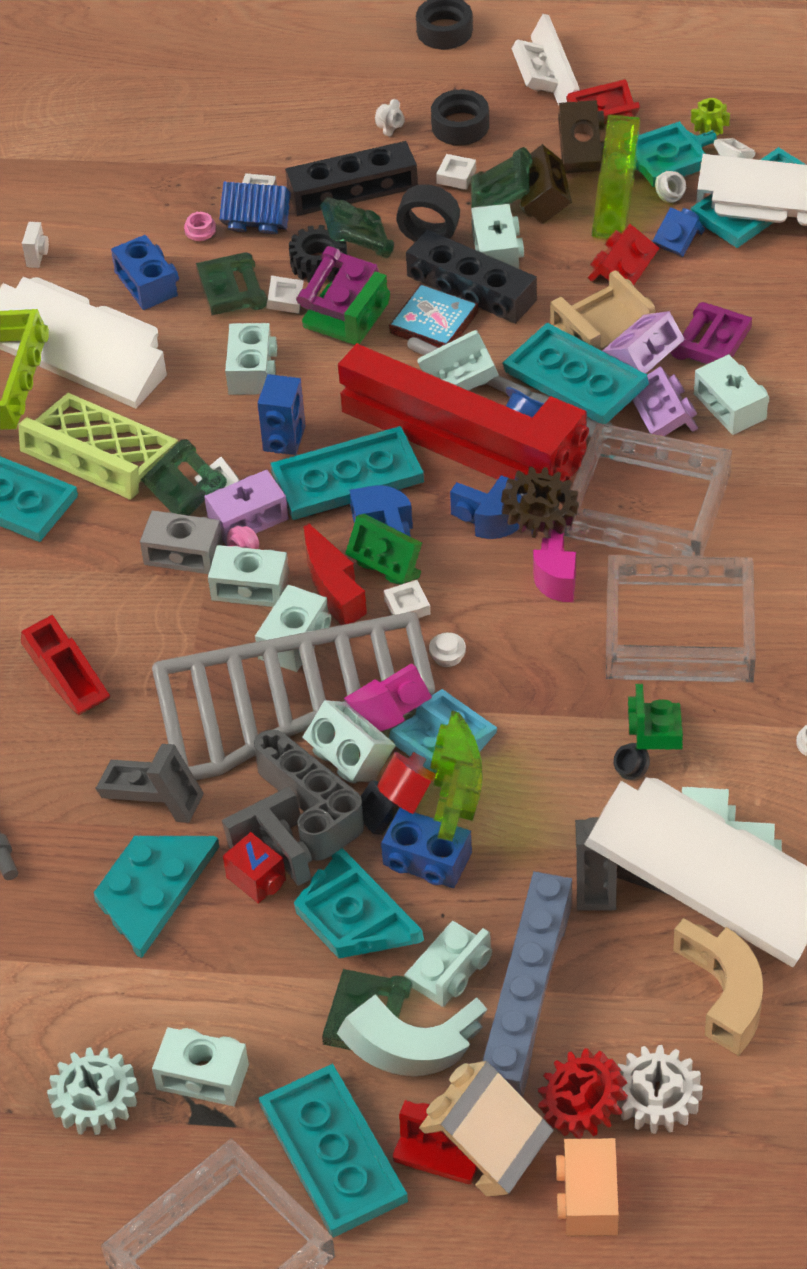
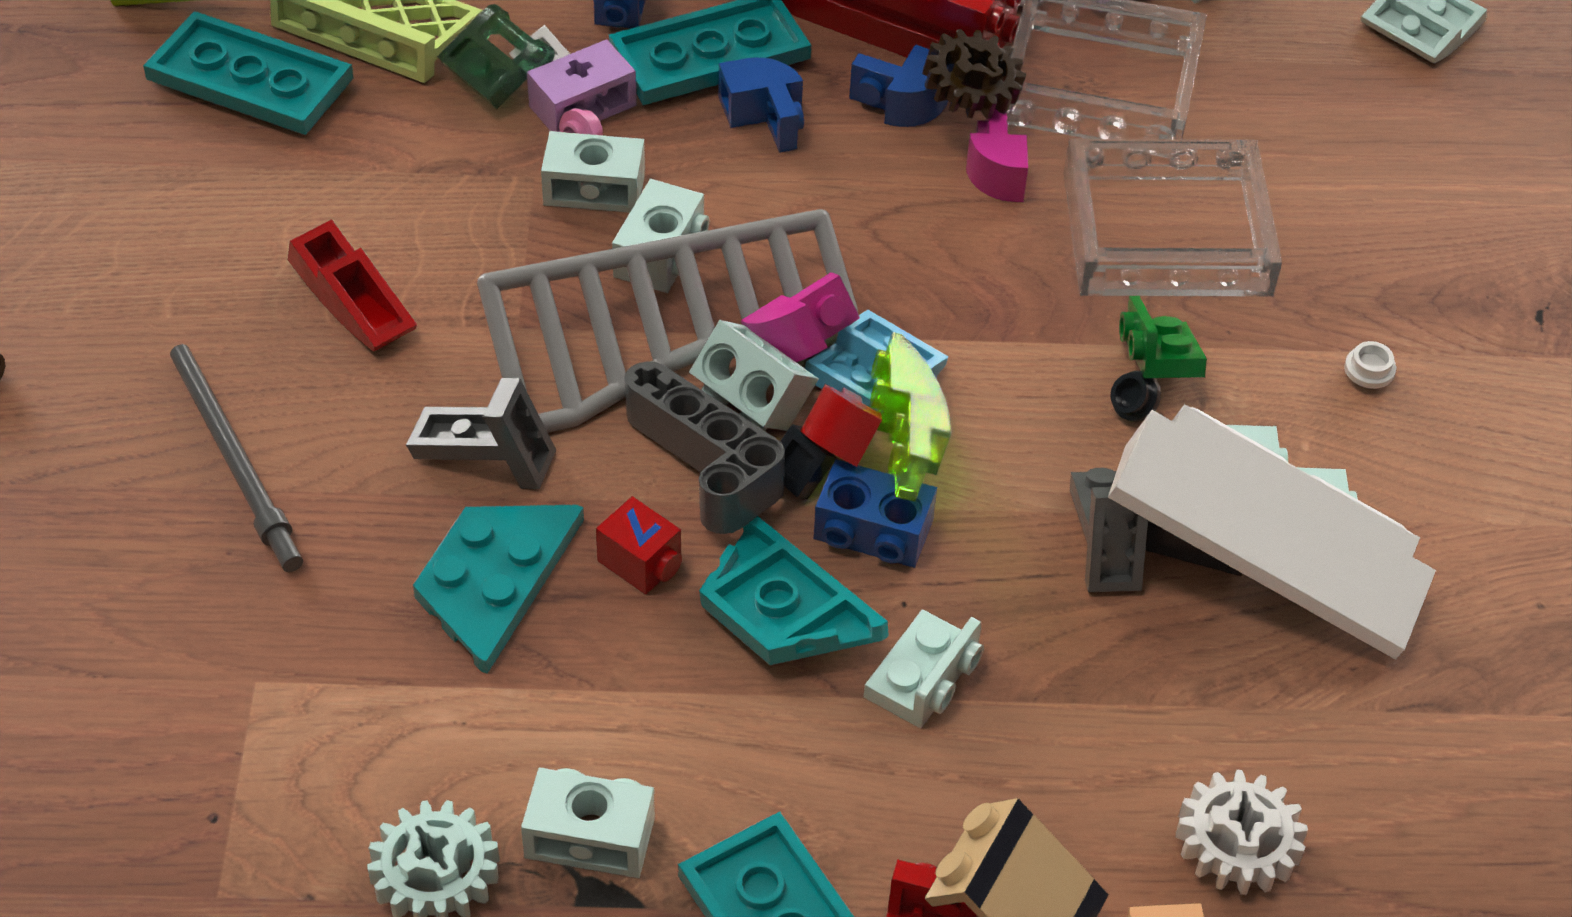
camera: 10 degrees left, 0 degrees up
light grey brick [140,510,223,574] -> none
dark grey bracket [222,786,312,886] -> none
red slope [303,523,367,625] -> none
clear green plate [322,969,413,1050] -> none
light aqua arch [337,994,488,1076] -> none
green bracket [345,514,422,585] -> none
white plate [384,580,431,618] -> none
white plate [429,632,466,667] -> none
sand blue arch [483,871,572,1098] -> none
red gear [538,1048,628,1139] -> none
tan arch [673,918,763,1056] -> none

